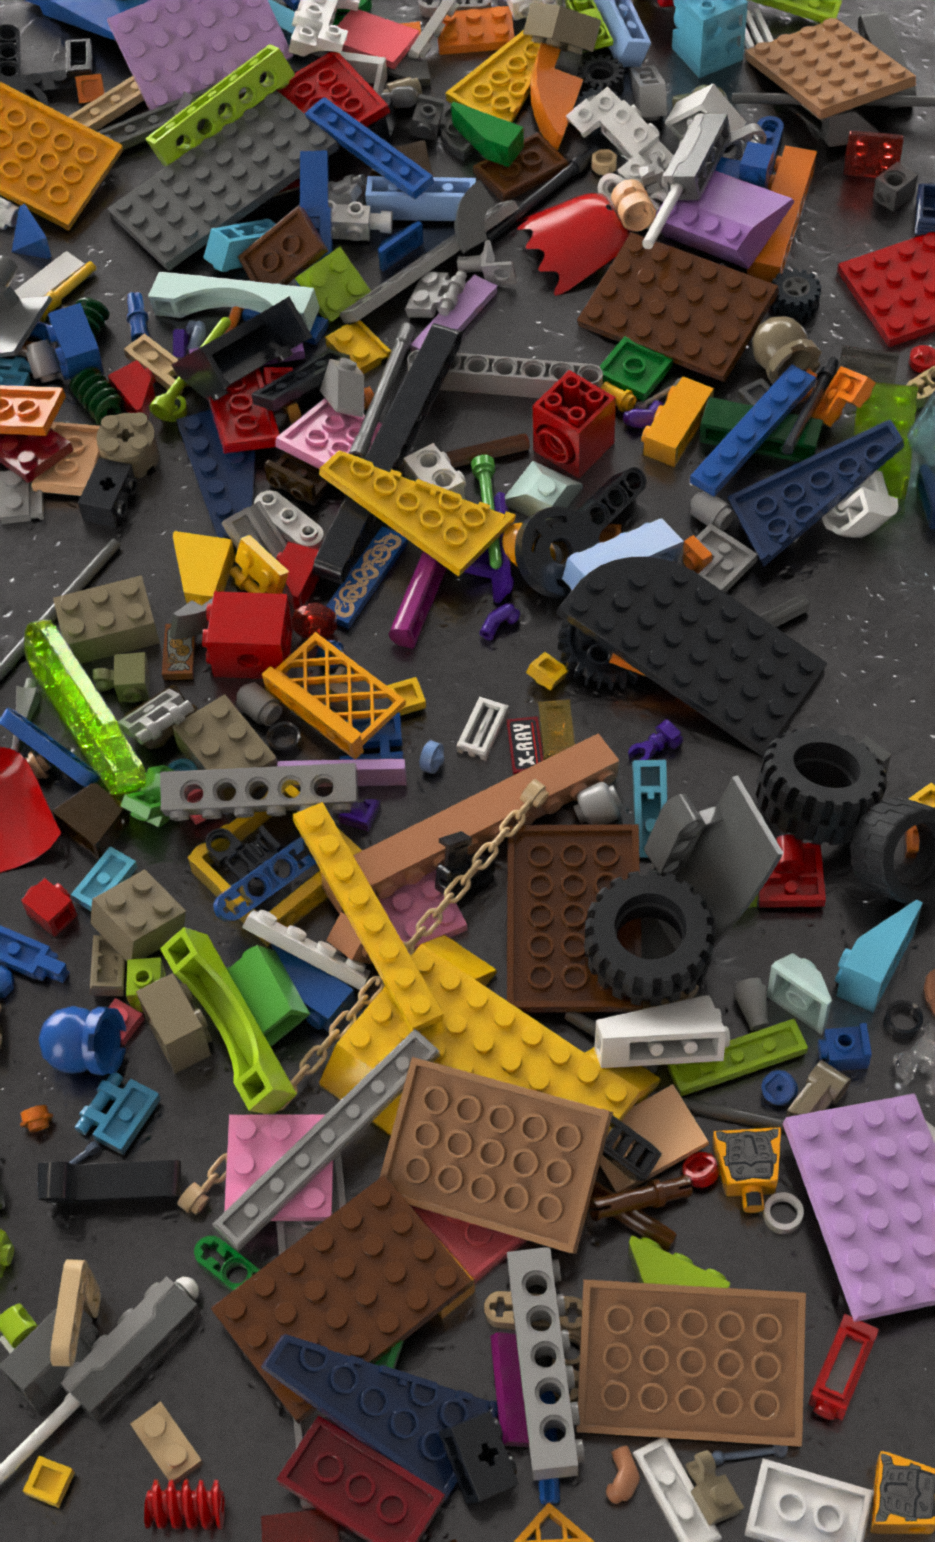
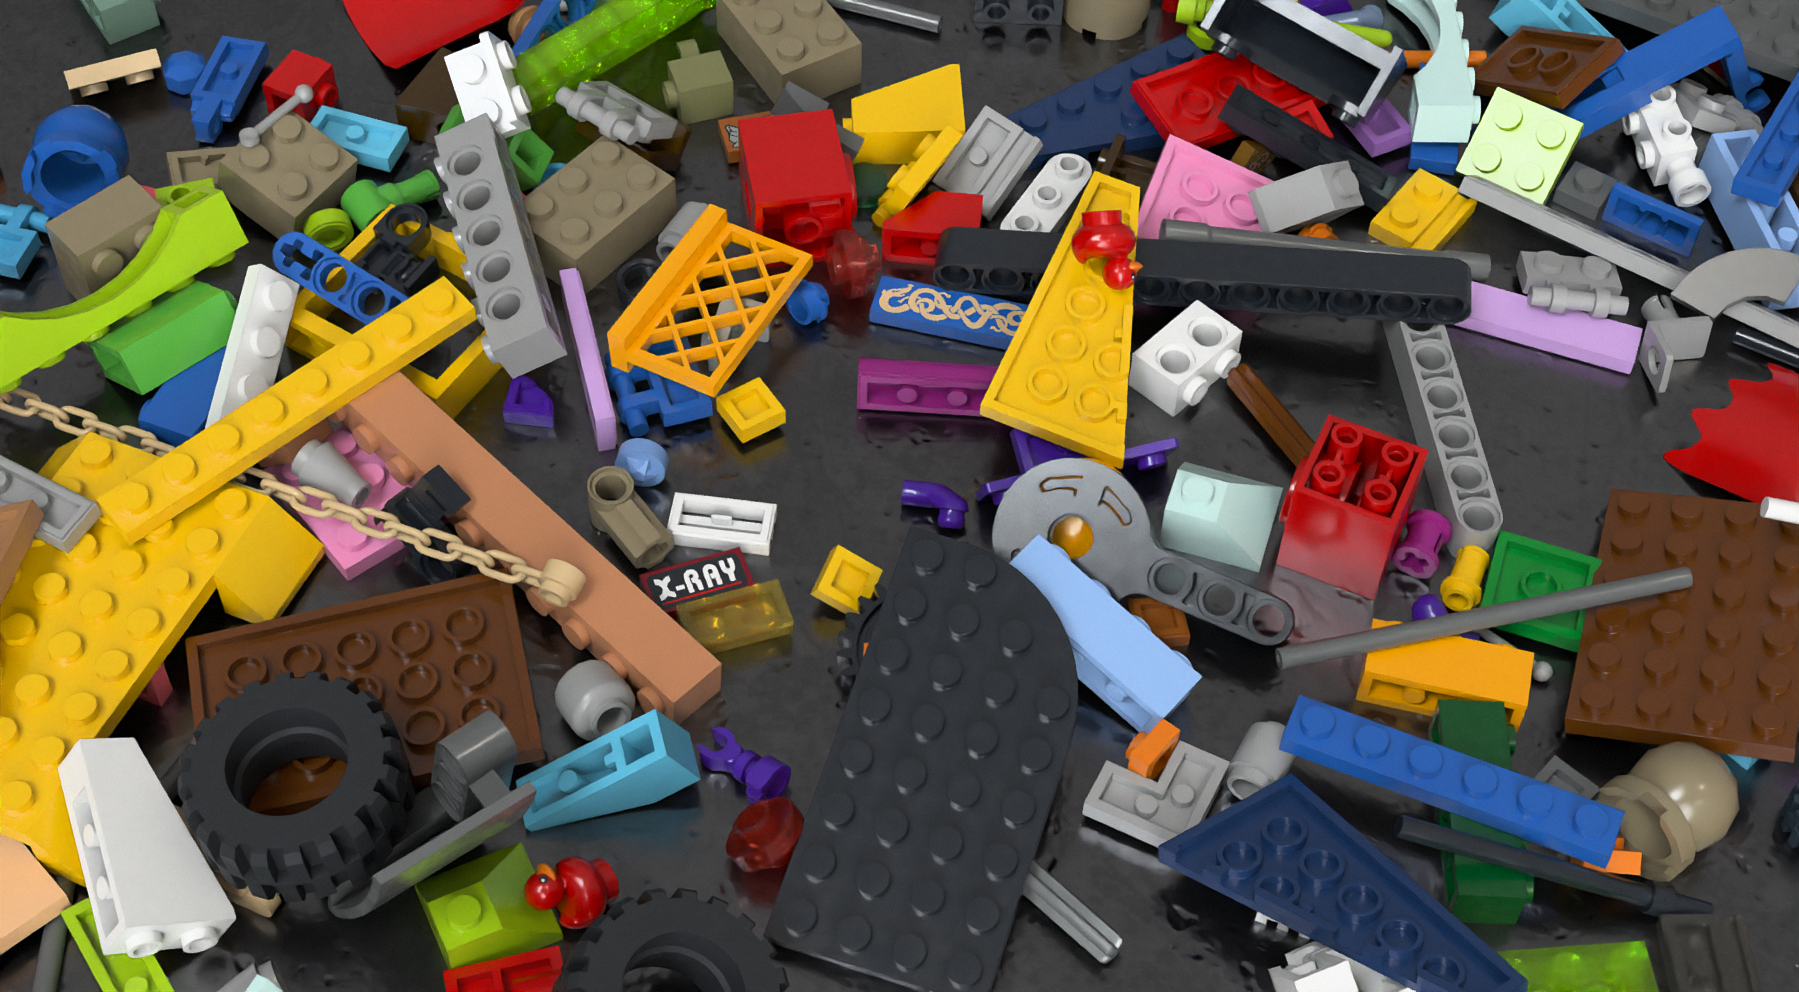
camera: 70 degrees right, 5 degrees down
bright green piece [471,455,502,569] -> none
orange plate [812,366,876,427] -> none
none -> light grey hinge [239,84,314,147]
none -> light grey cone [291,439,372,509]
none -> lime tile [302,208,354,251]
none -> bright green pin [340,169,440,232]
none -> white bracket [444,31,532,139]
none -> dark tan piece [587,466,674,569]
none -> clear red plate [725,796,805,872]
none -> red animal [1071,210,1143,291]
none -> dark grey piece [1275,566,1693,670]
none -> dark grey plate [1552,161,1618,221]

